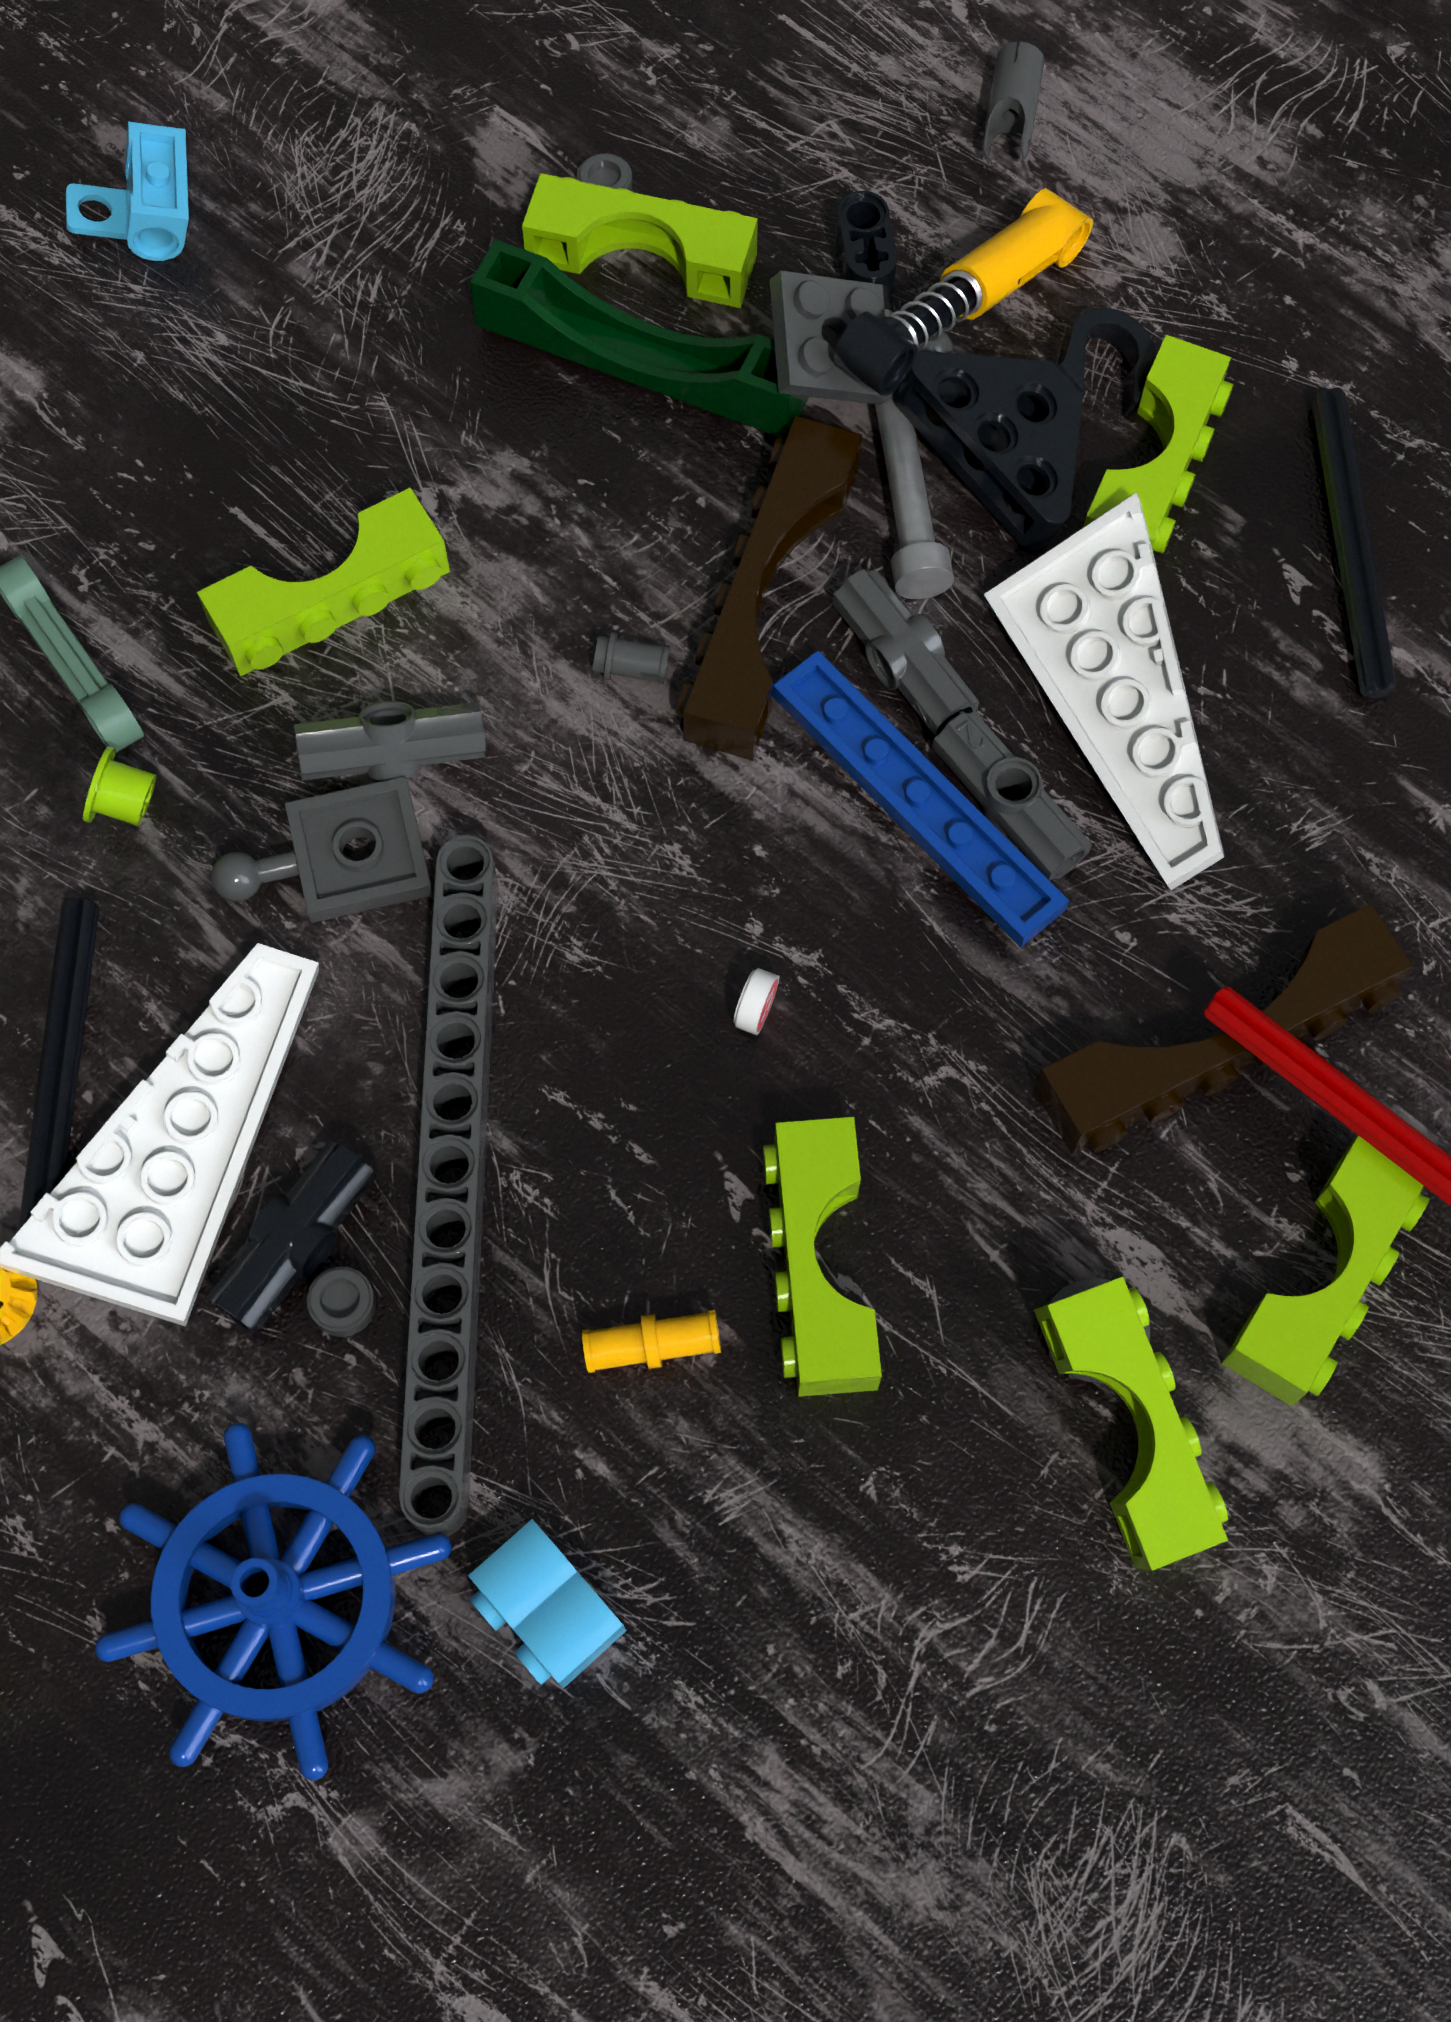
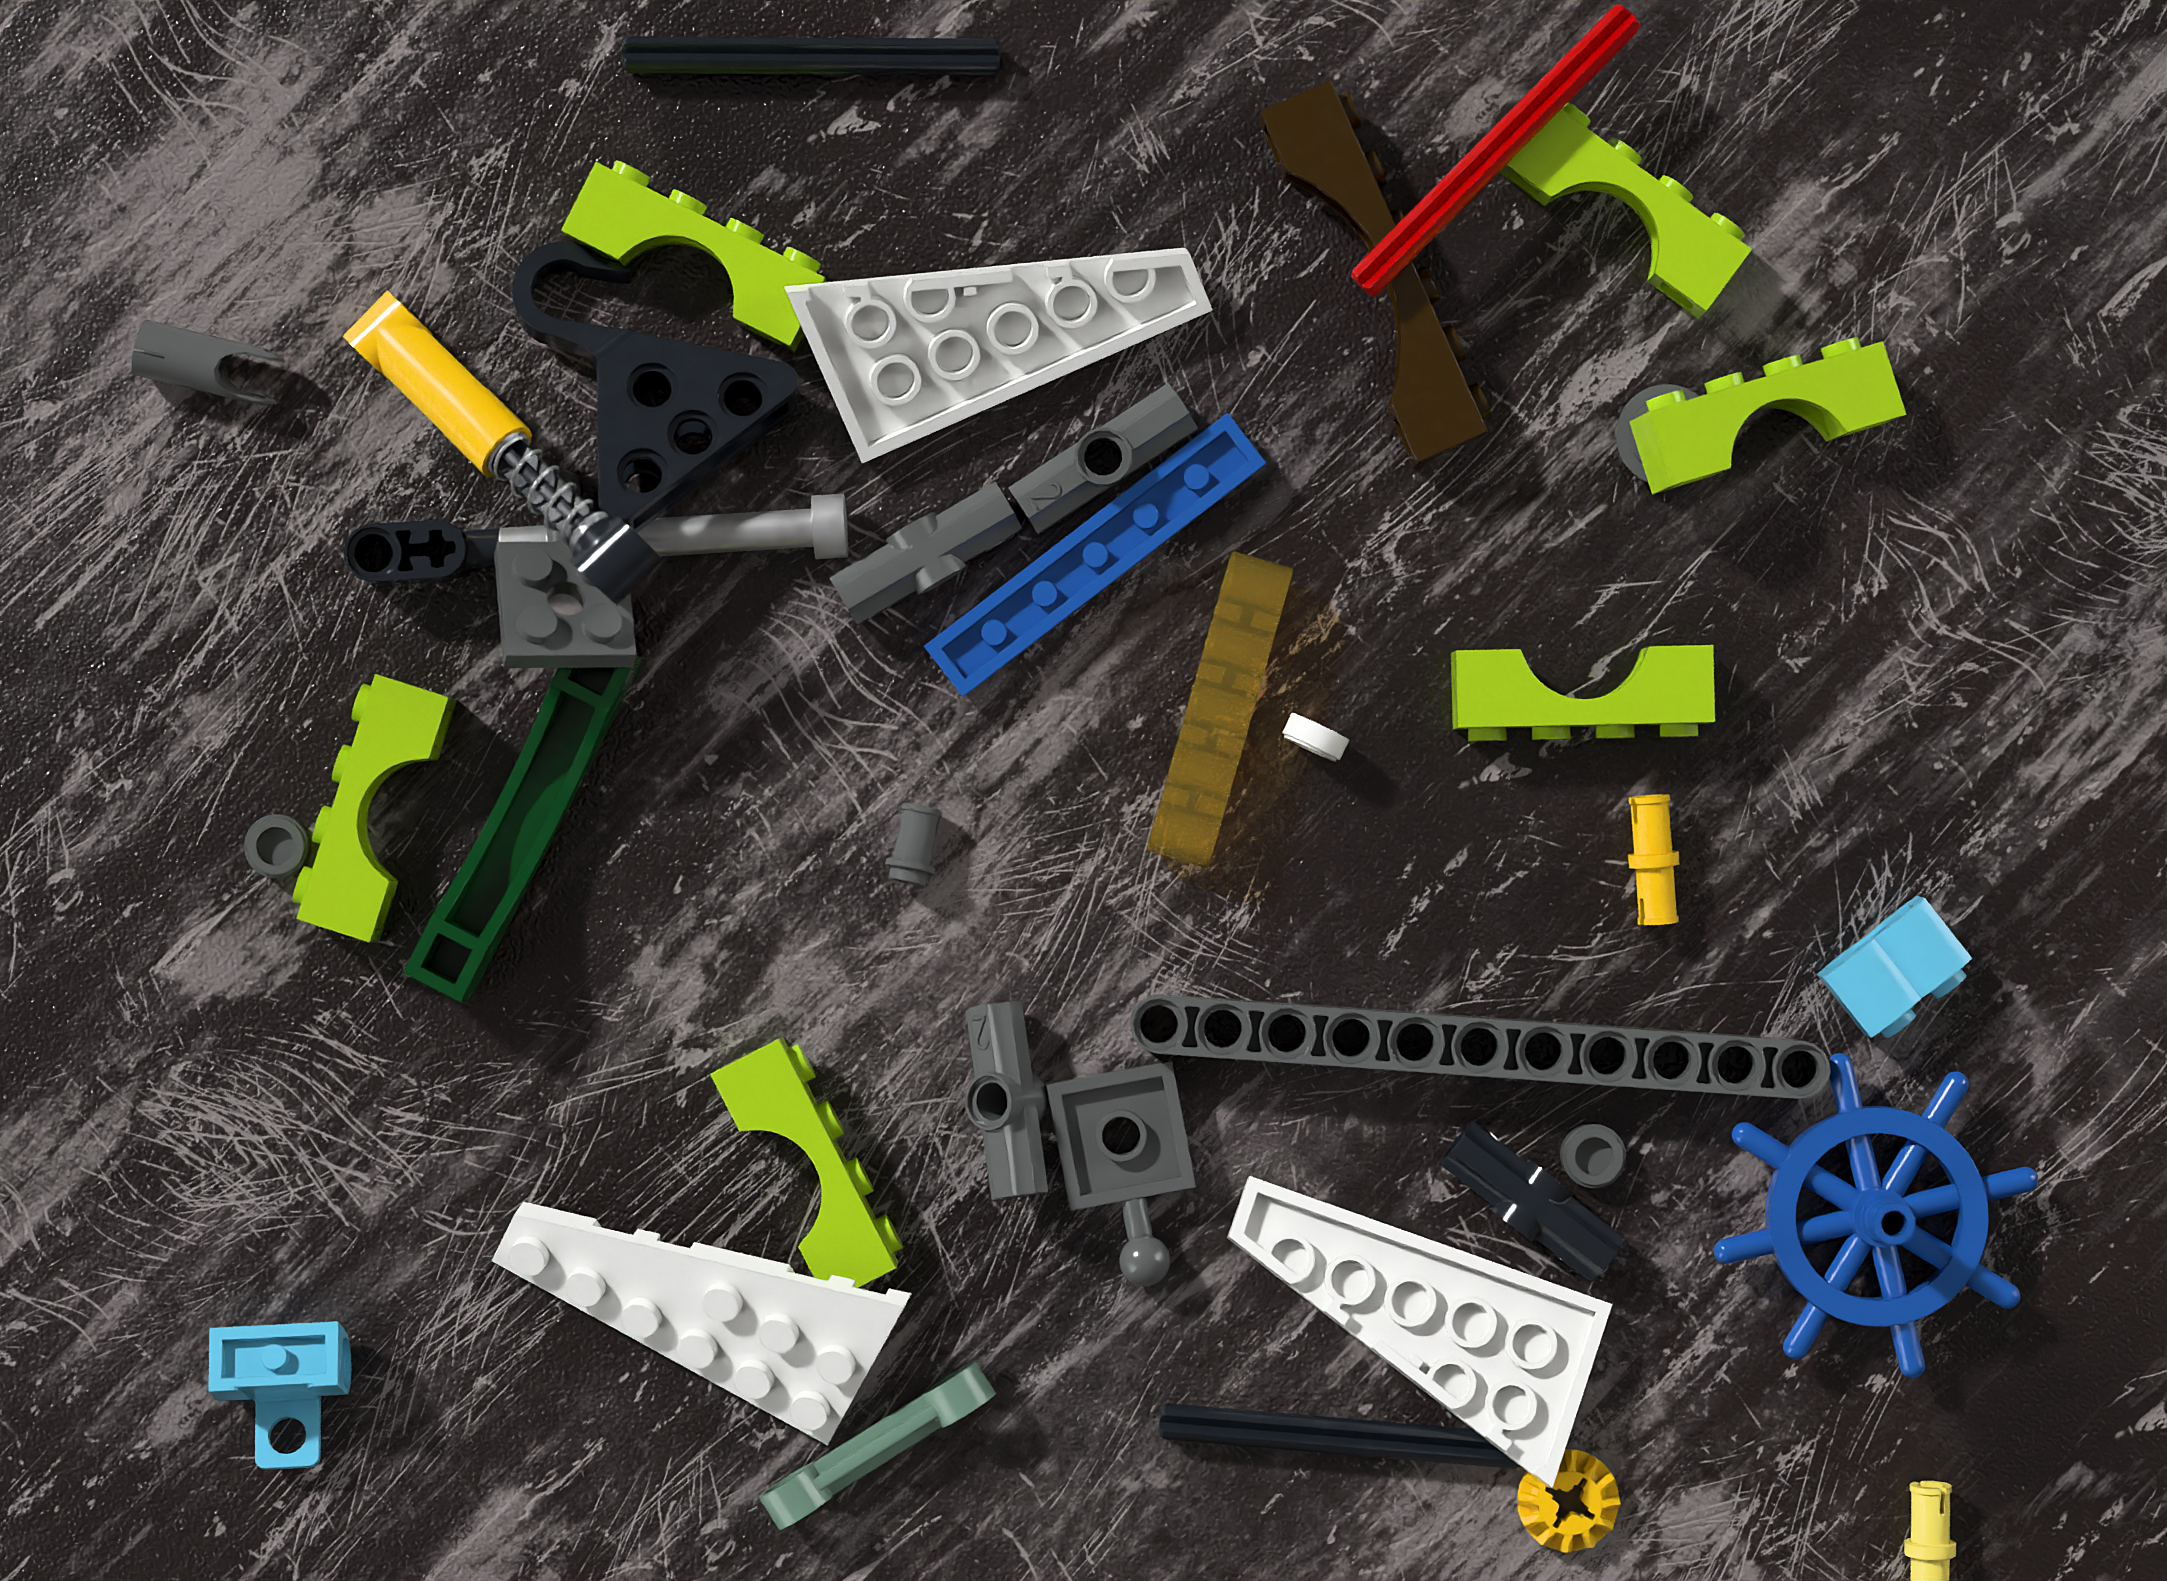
camera: 85 degrees left, 20 degrees up
lime piece [83,746,156,826] -> none
dark brown arch [676,416,862,761] -> none
none -> white wing [492,1202,911,1445]
none -> clear yellow beam [1146,551,1293,869]

